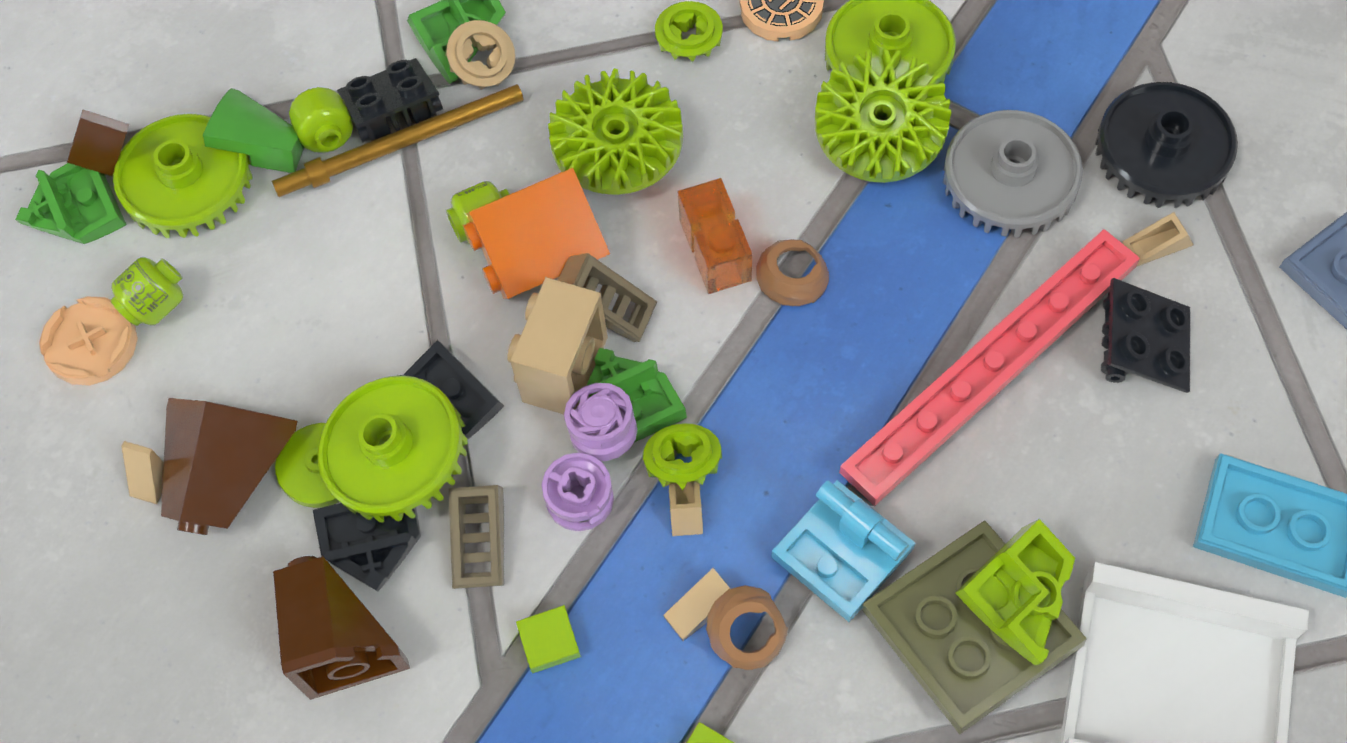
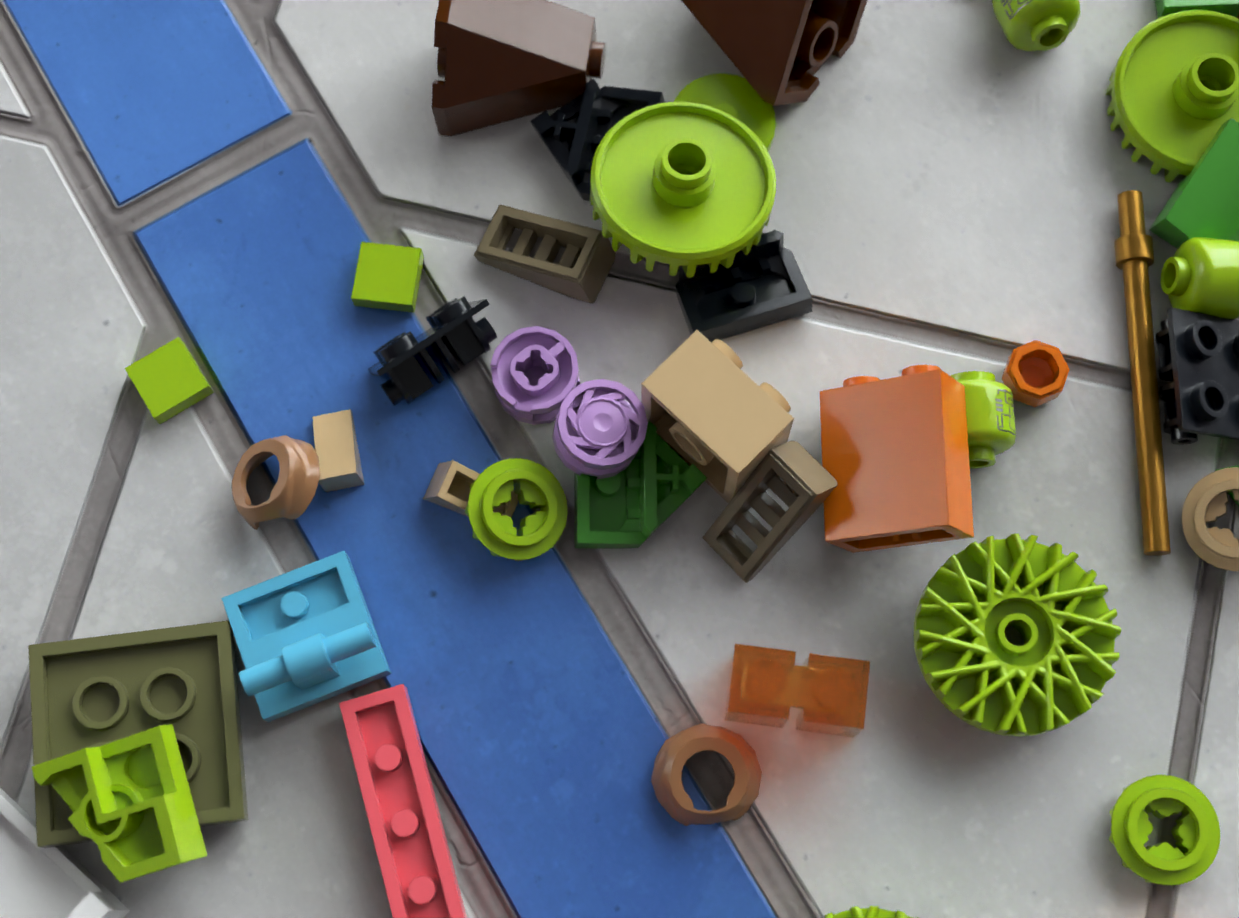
camera: 115 degrees right, 10 degrees up
none -> black hinge [368,296,498,406]
none -> orange tile [1001,340,1070,407]

